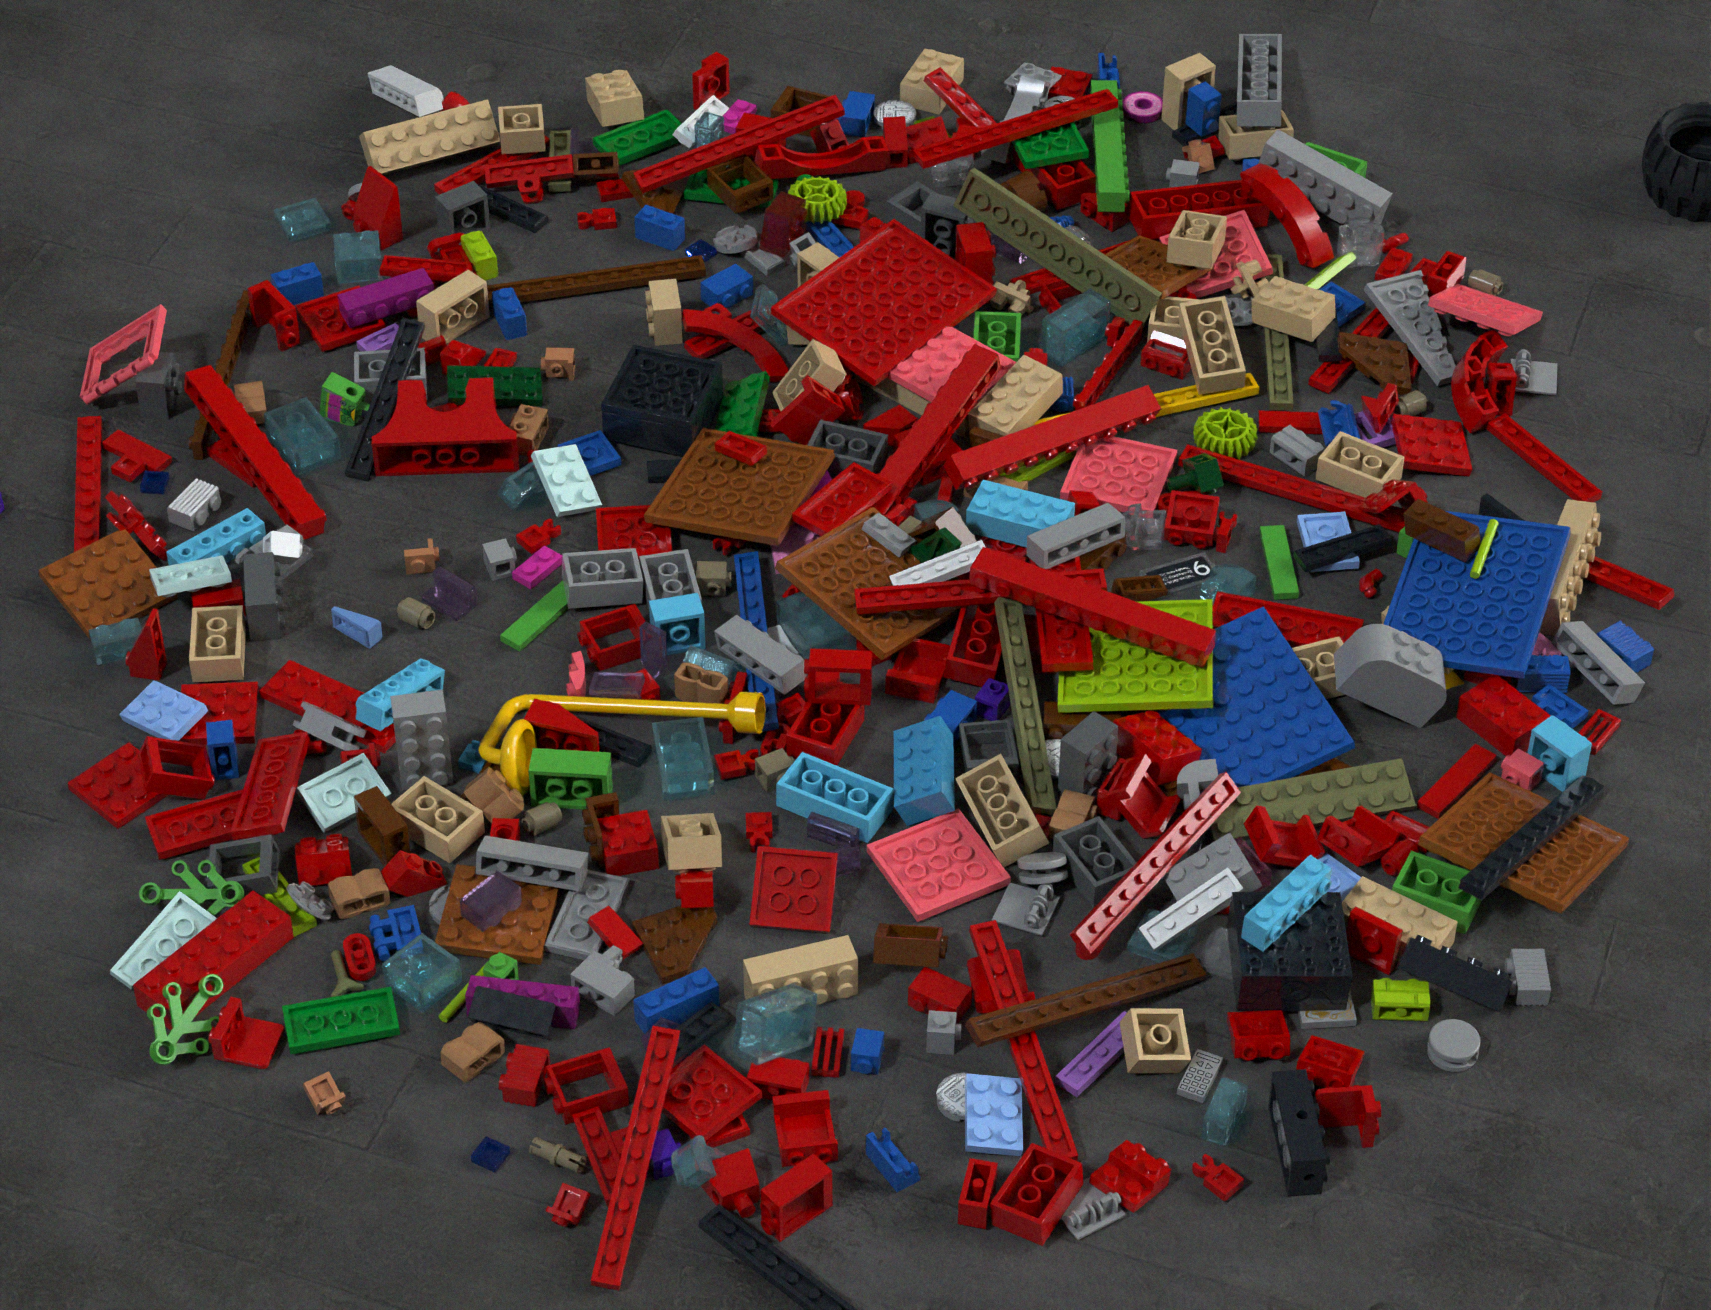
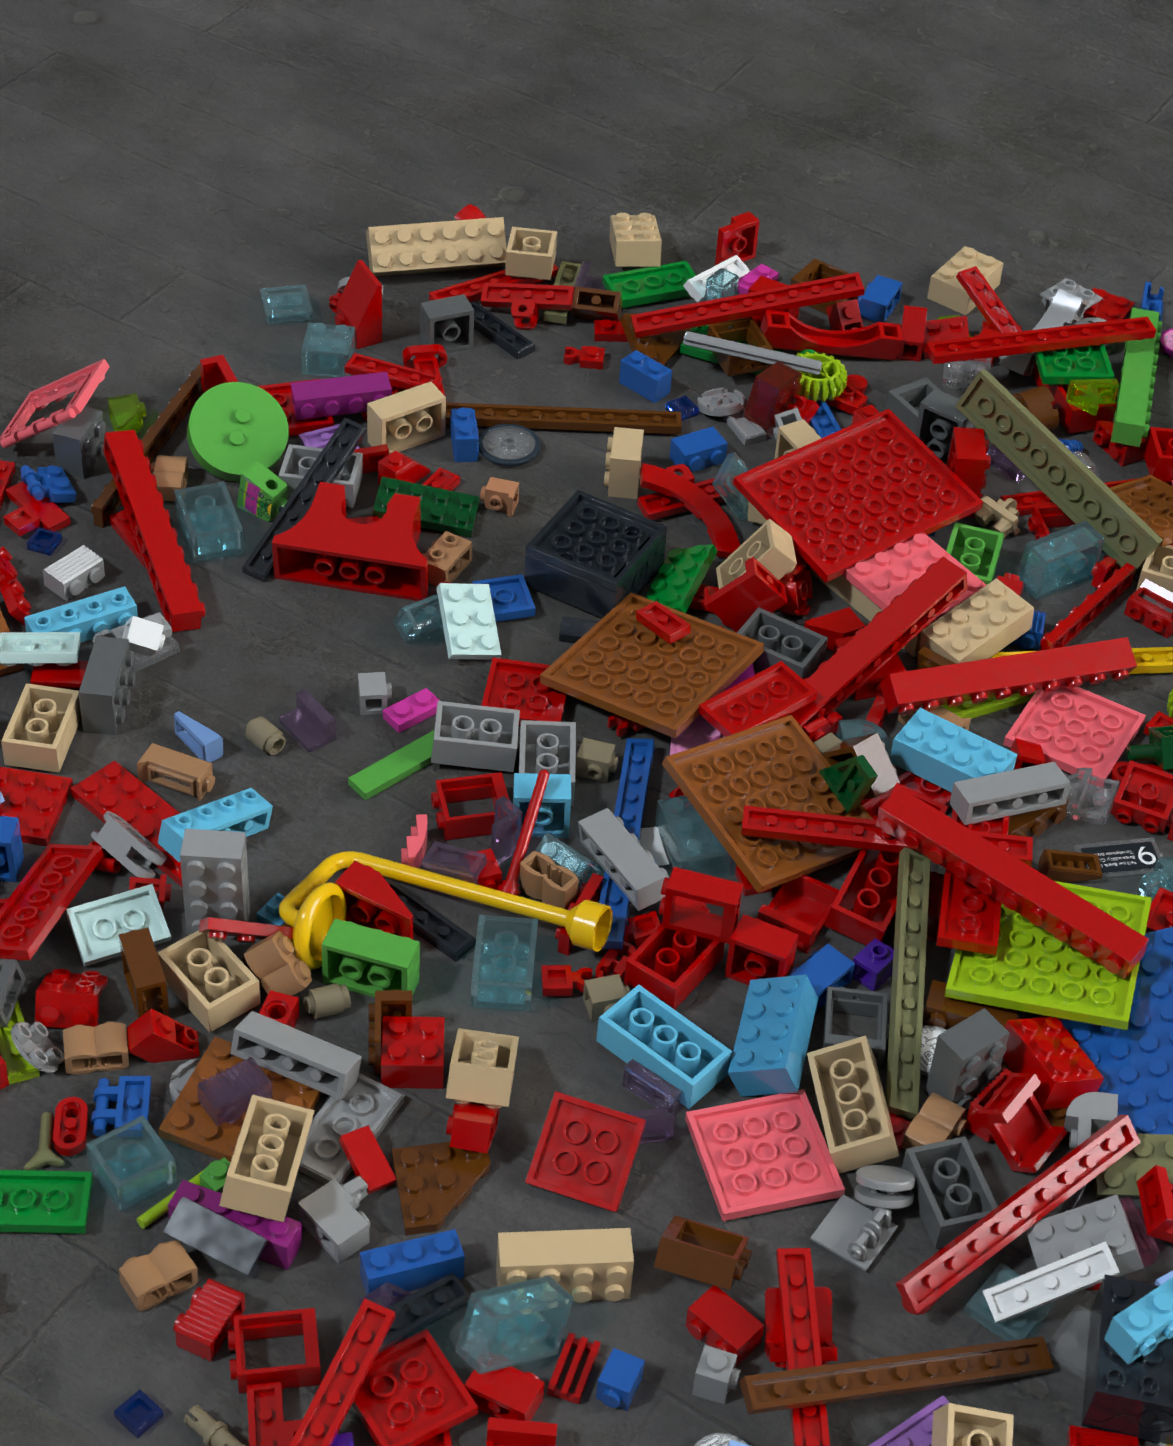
camera: 10 degrees right, 0 degrees up
blue brick [271,262,324,305] -> none
white brick [368,65,444,117] -> none
nougat bracket [404,538,440,575] -> none
lime brick [461,230,498,281] -> none
red plate [516,518,561,554] -> none
red plate [746,812,773,853] -> none
light grey plate [862,512,916,558] -> none
tile [873,100,916,129] -> none
white plate [889,540,986,586] -> none
none -> blue plate [20,465,76,502]
none -> clear neon green slope [107,393,146,434]
none -> medium nougat window [137,743,215,801]
none -> bright green brick [187,382,289,482]
none -> red plate [199,917,294,943]
none -> tan brick [219,1095,315,1222]
none -> clear wheel [478,424,541,466]
none -> red piece [497,769,550,896]
none -> light grey axle [683,331,822,375]
none -> red brick [725,914,799,986]
none -> red tile [787,395,820,424]
none -> clear neon green slope [1066,379,1119,415]

